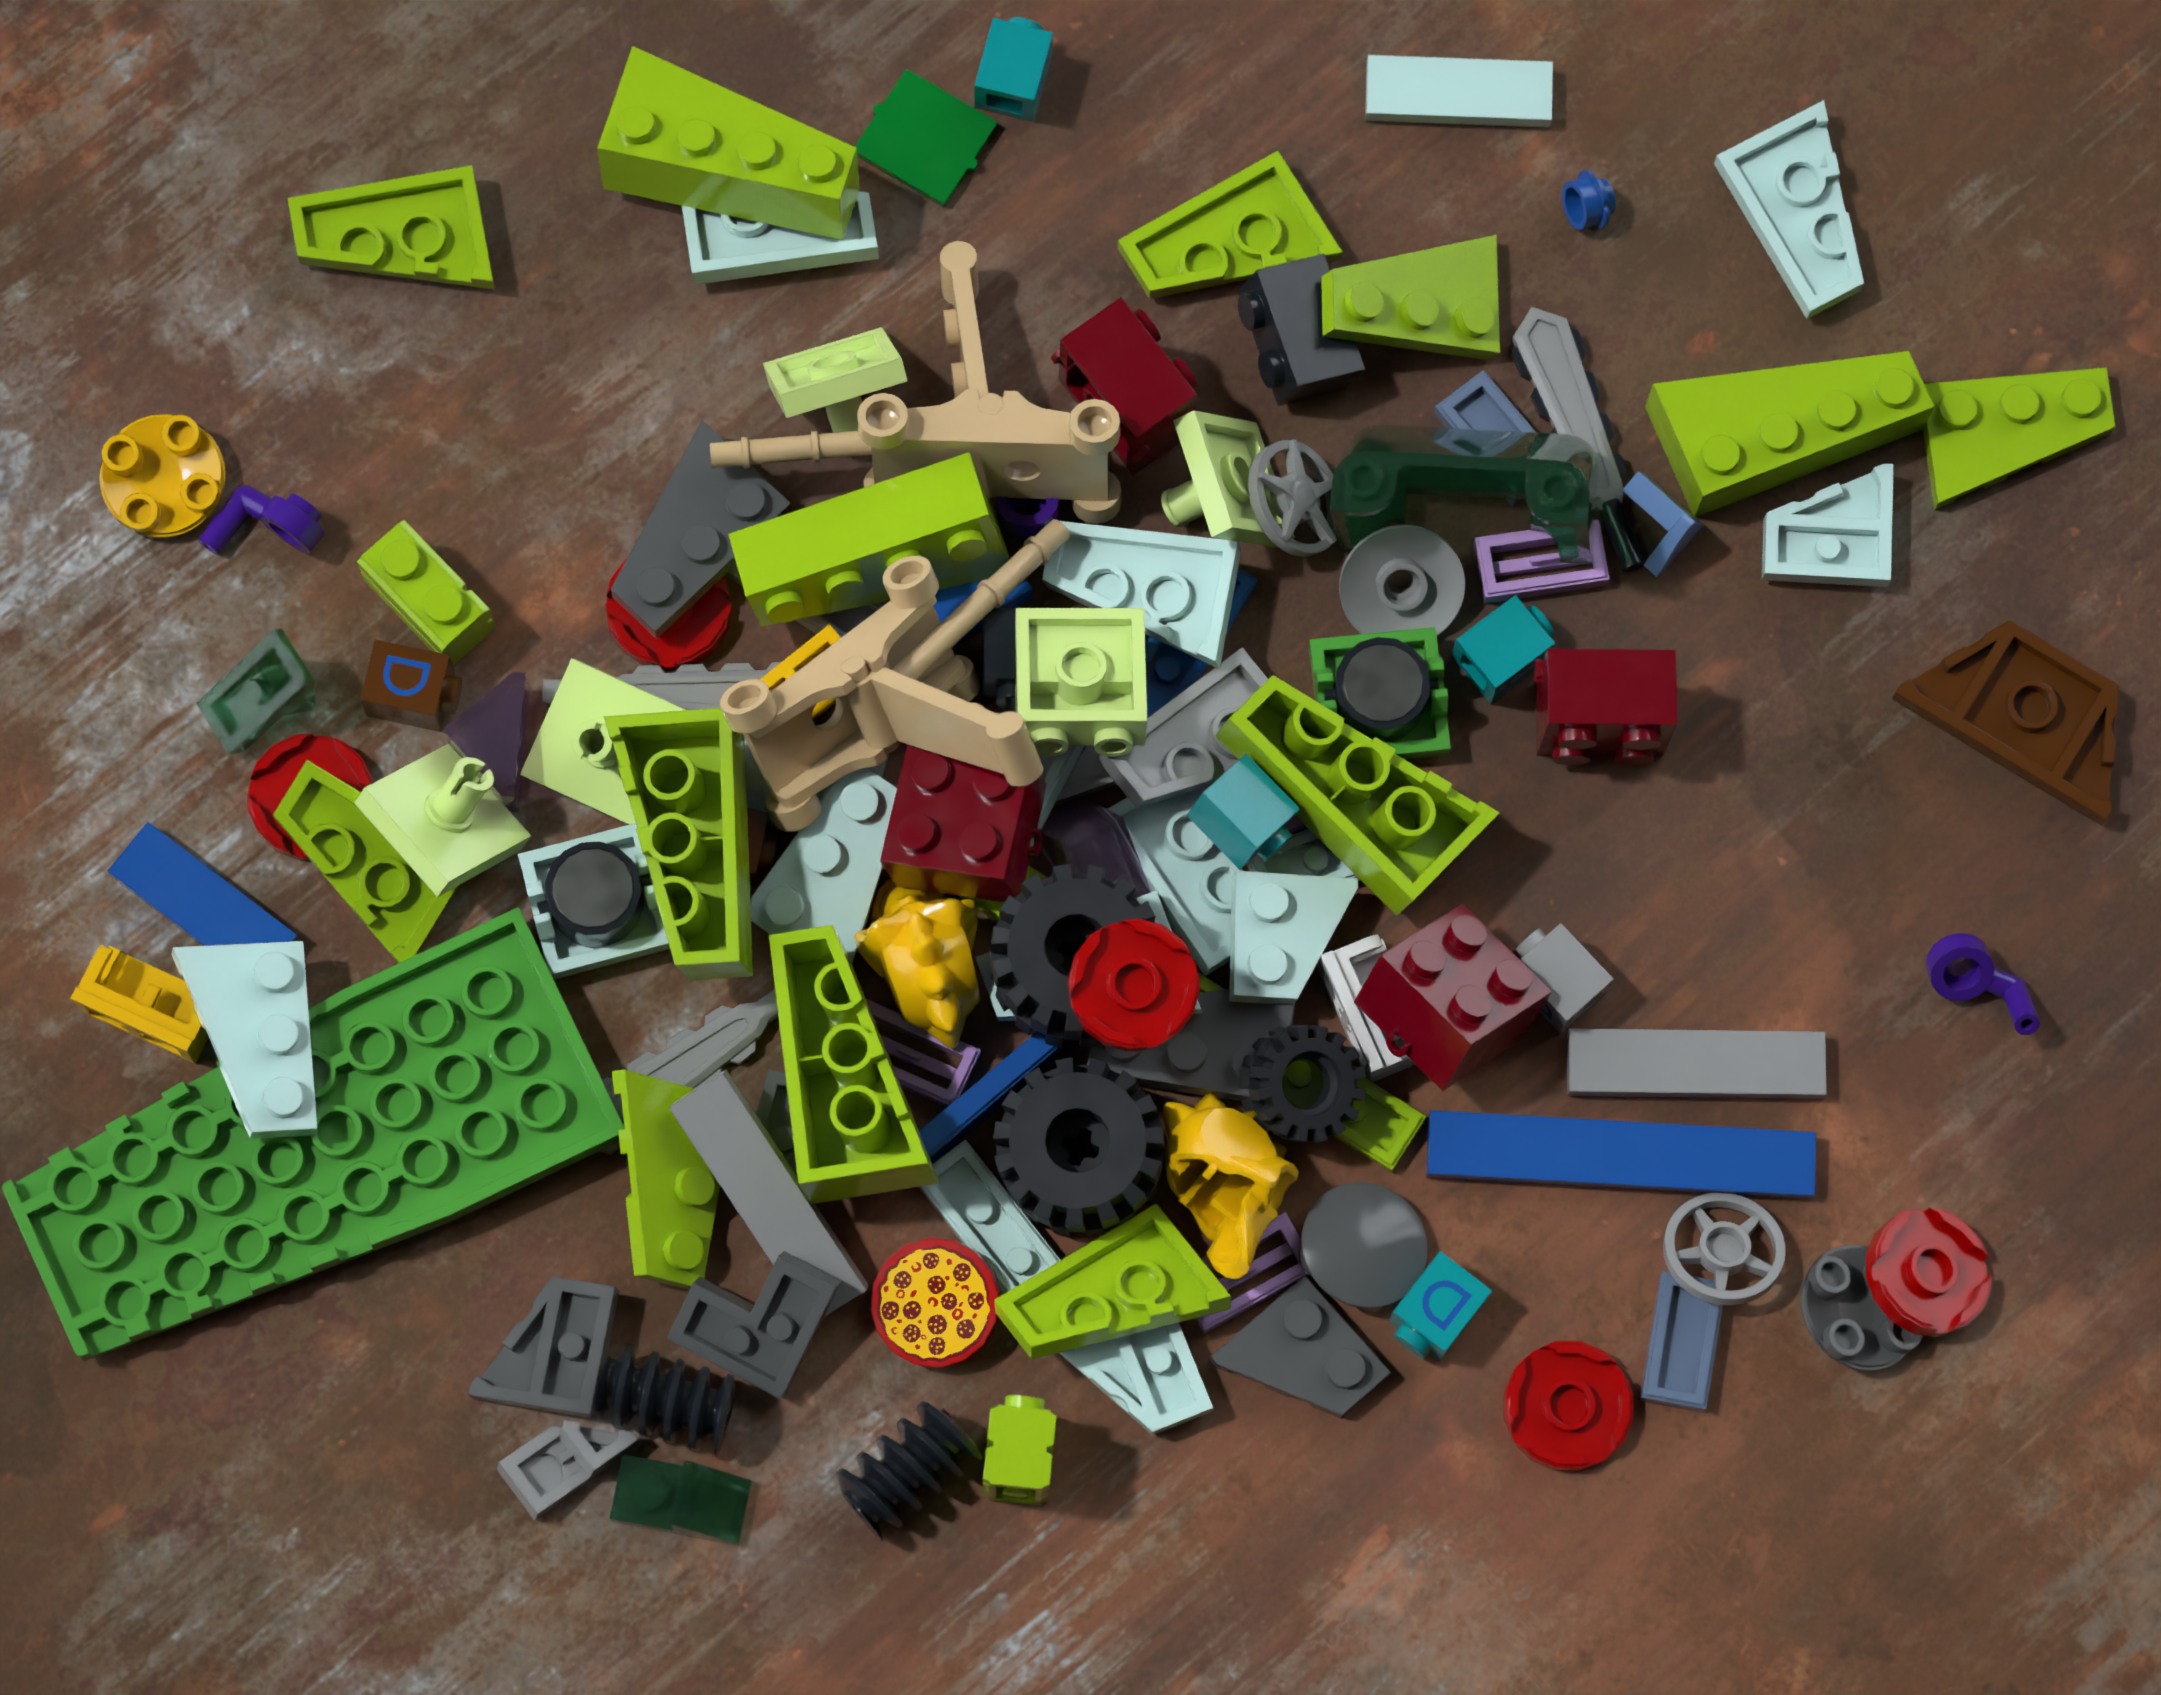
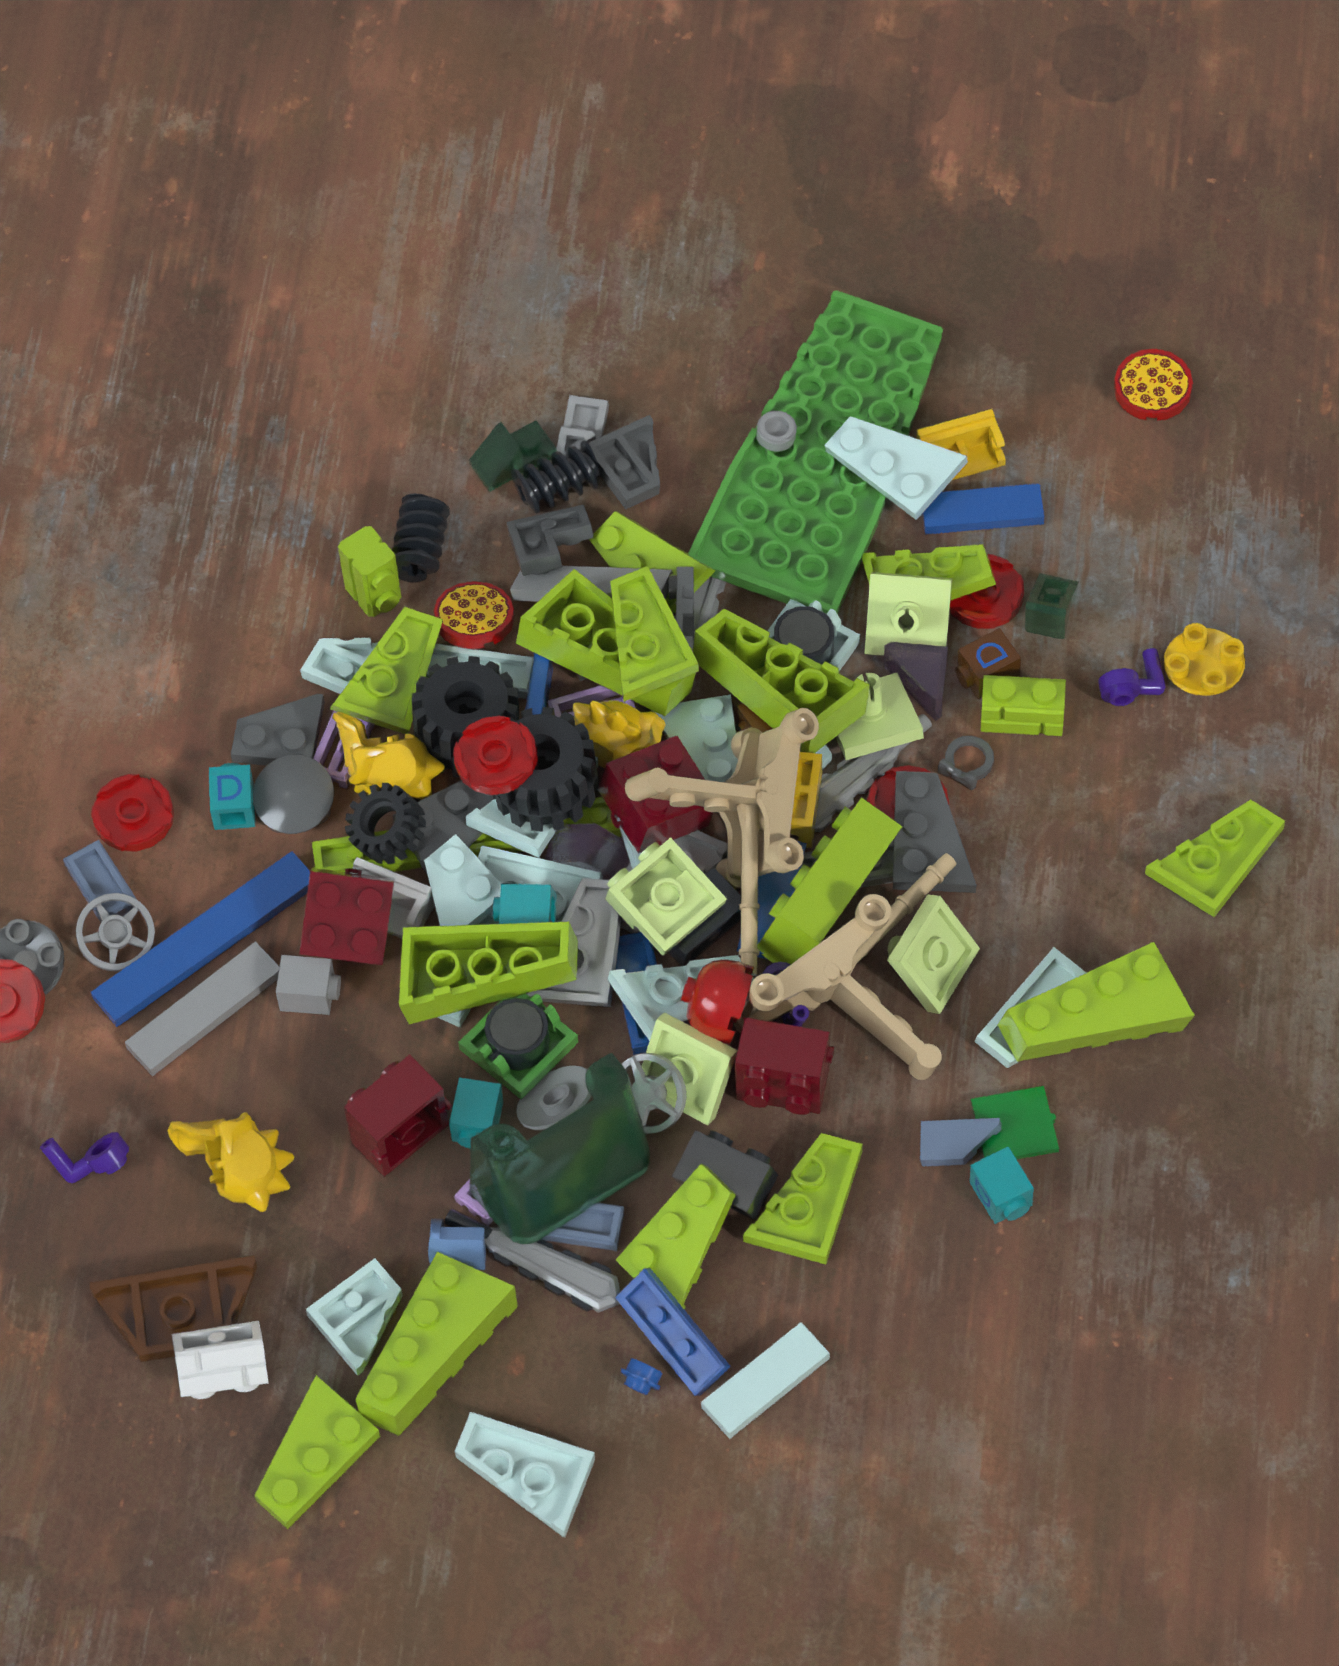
camera: 145 degrees right, 15 degrees down
none -> yellow head [167,1112,294,1212]
none -> white brick [172,1321,268,1399]
none -> lime wing [610,566,699,702]
none -> tile [615,1268,731,1396]
none -> dark grey wing [669,567,694,649]
none -> red cylinder [680,959,754,1046]
none -> light grey tile [756,411,797,452]
none -> sand blue tile [920,1118,1002,1166]
none -> dark grey piece [937,736,994,790]

